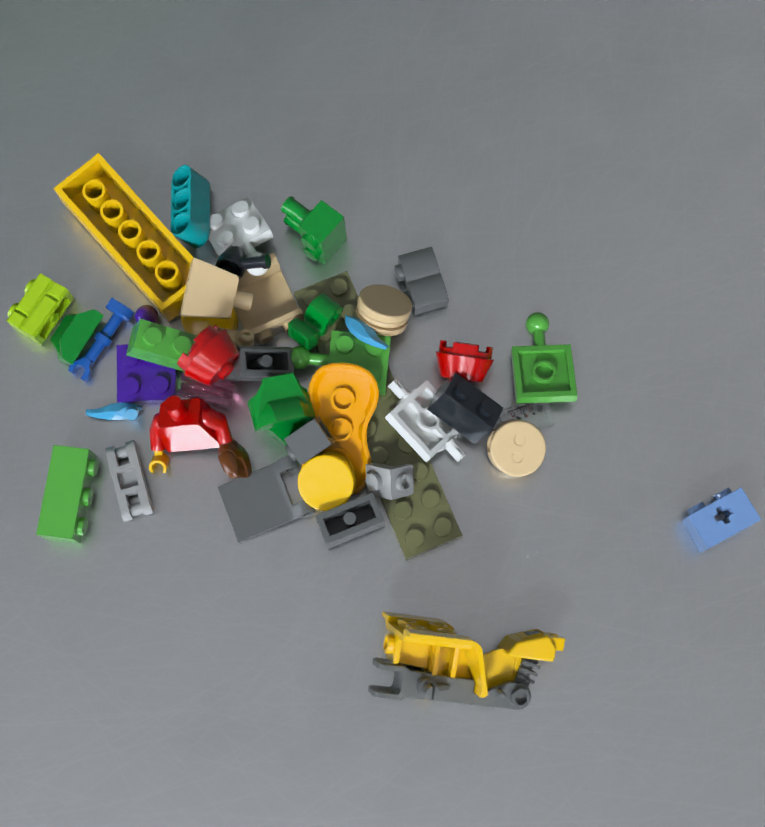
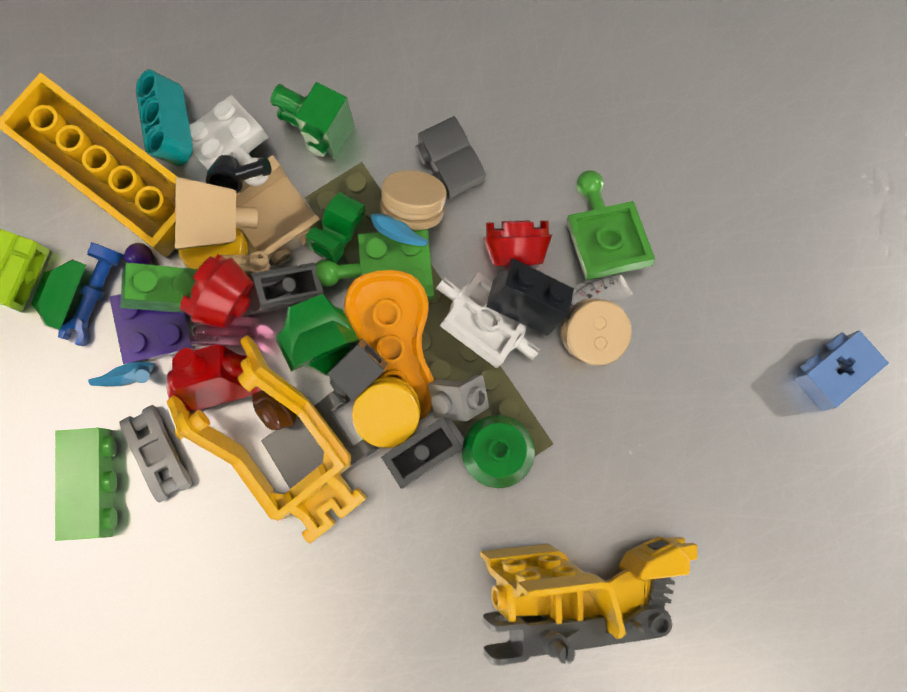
camera: 15 degrees left, 5 degrees up
none -> yellow piece [166,335,367,544]
none -> green cone [462,415,535,488]

